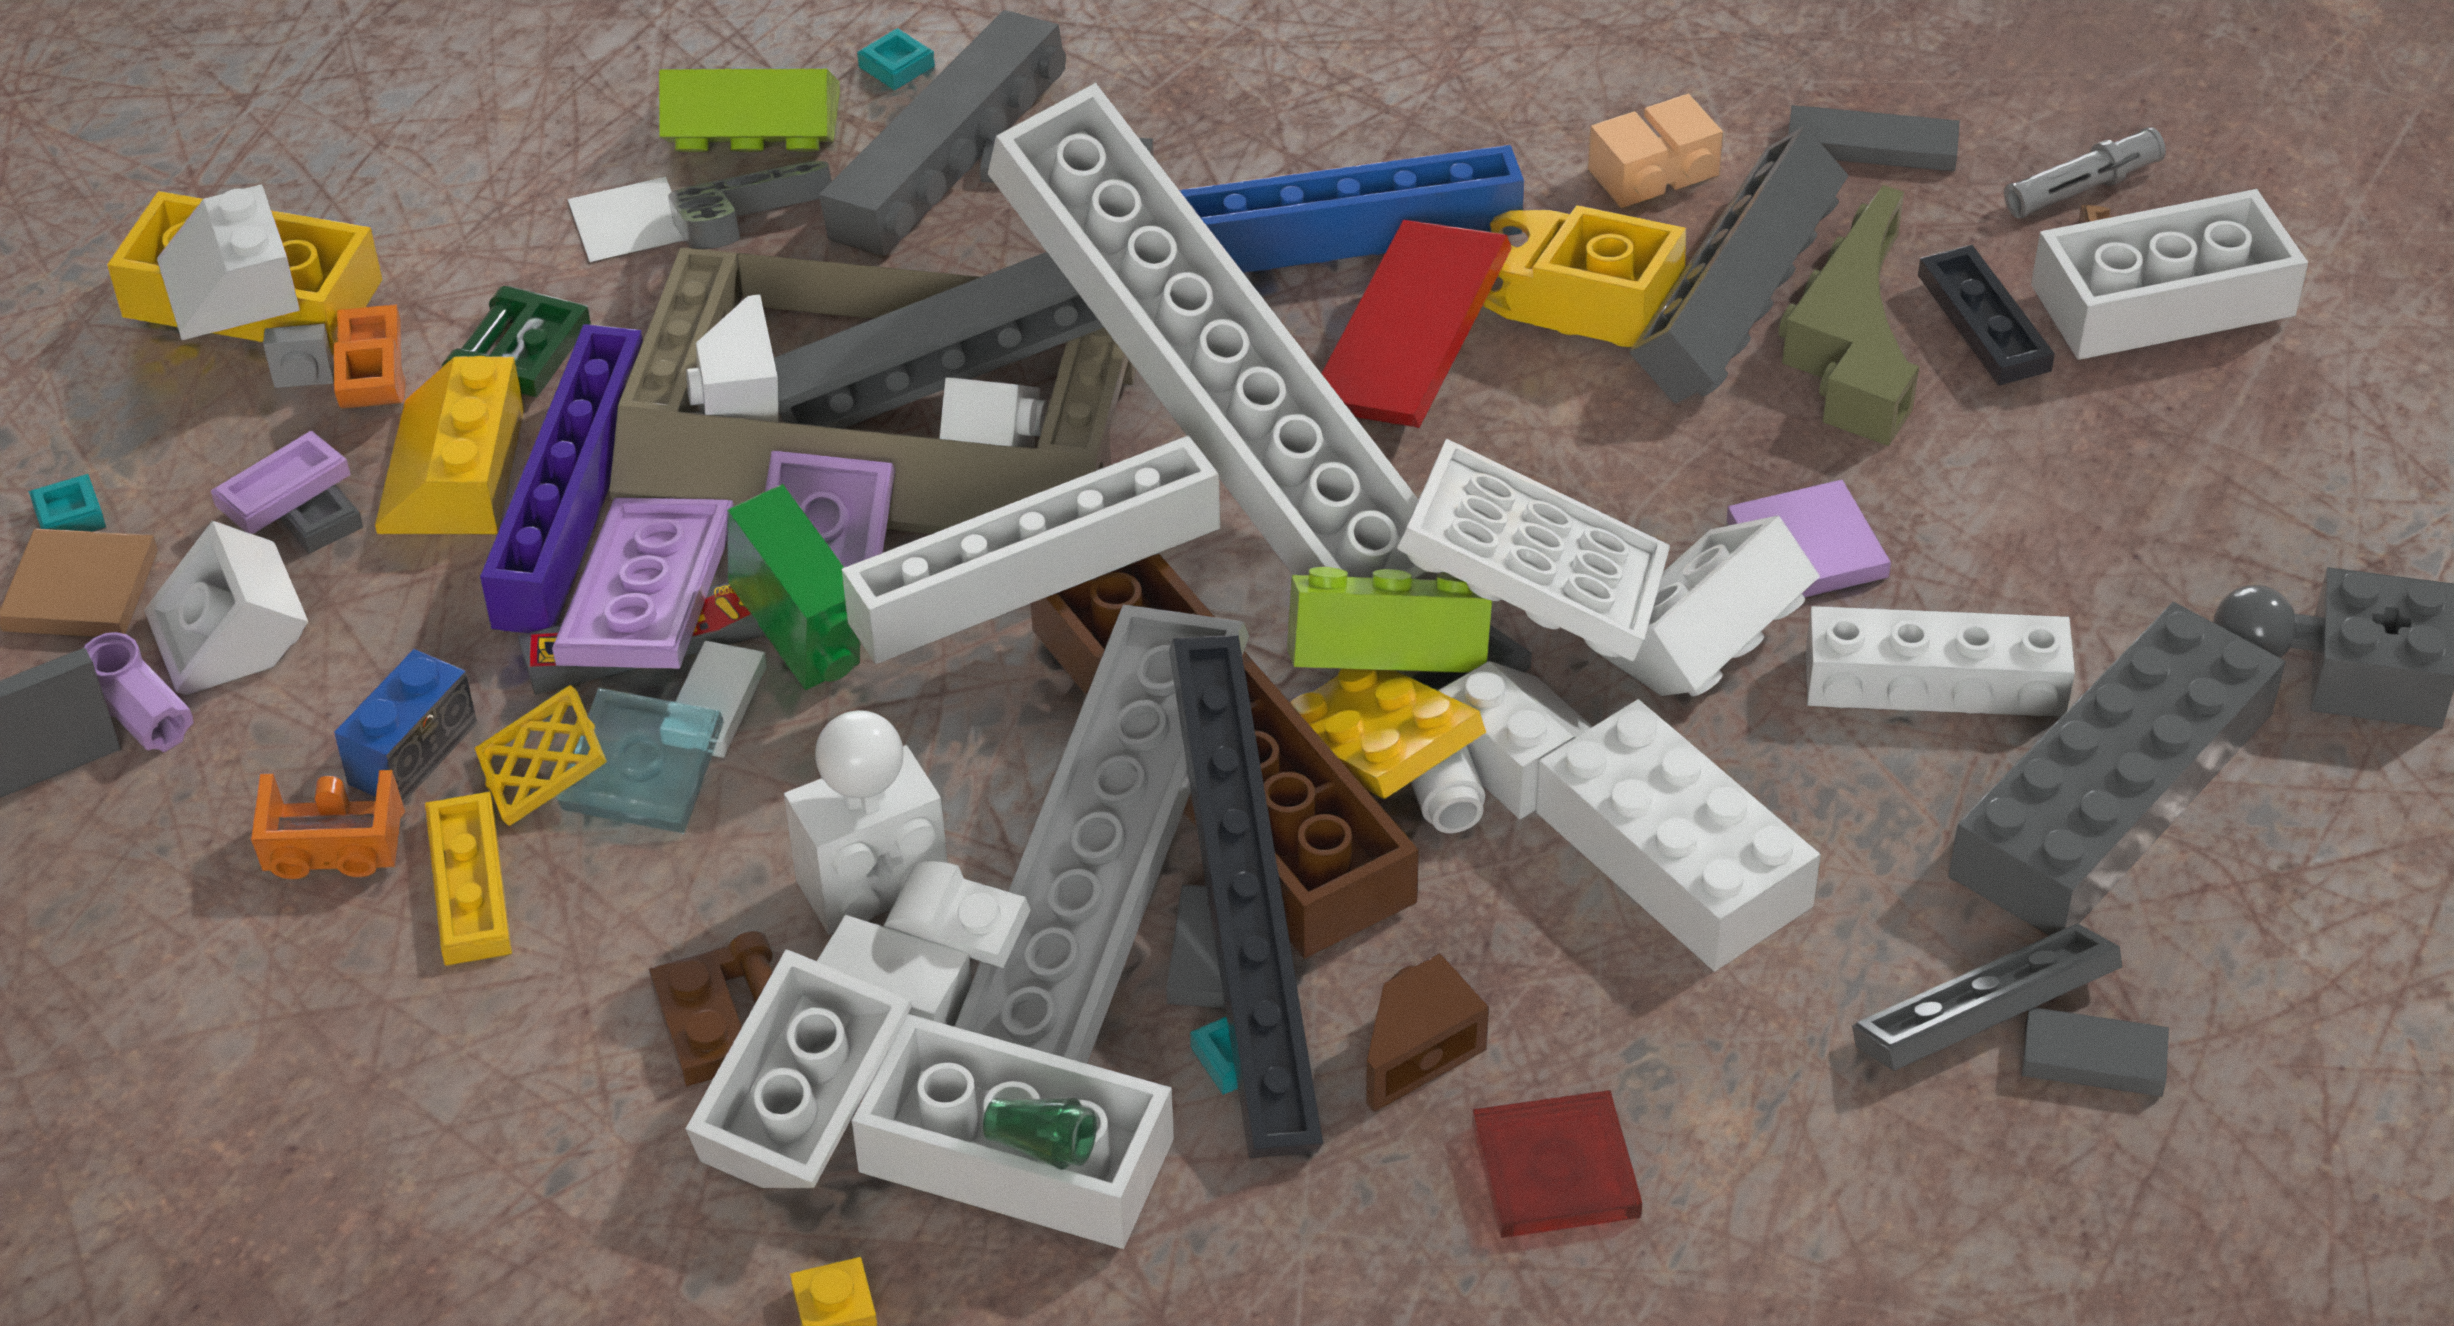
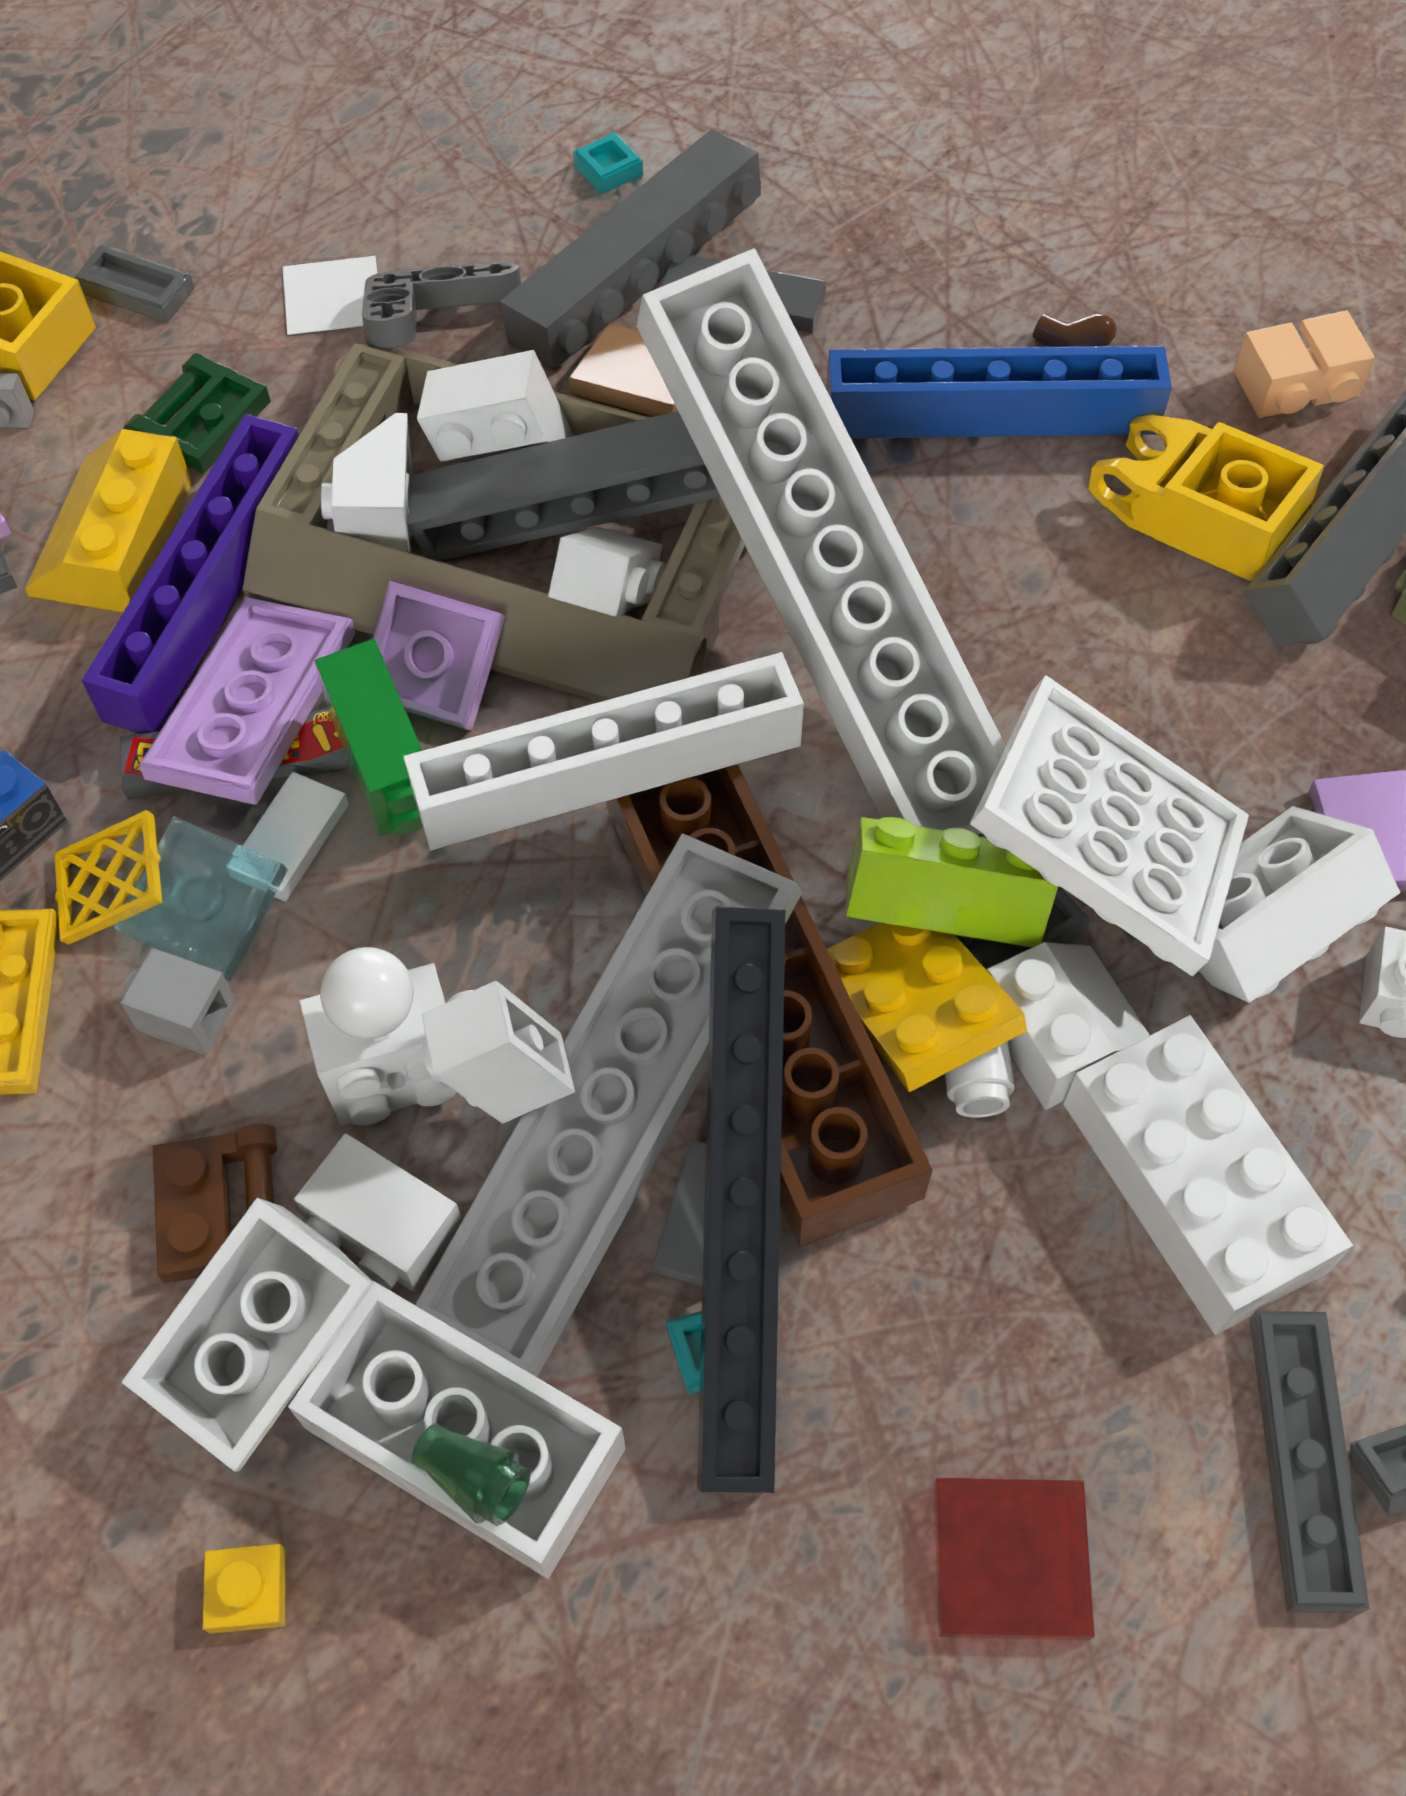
camera: 10 degrees right, 15 degrees up
orange brick [334,304,405,409] -> none
lime slope [659,68,840,152] -> none
white brick [883,861,1031,968] -> none
red tile [1321,220,1512,428] -> none
reddish brown slope [1366,953,1489,1112] -> none
none -> dark grey tile [74,244,194,323]
none -> light grey brick [120,948,236,1056]
none -> white slope [417,350,574,462]
none -> white brick [422,981,575,1124]
none -> tile [569,323,678,417]
none -> reddish brown arm [1033,313,1117,347]
none -> dark grey tile [1250,1311,1370,1613]

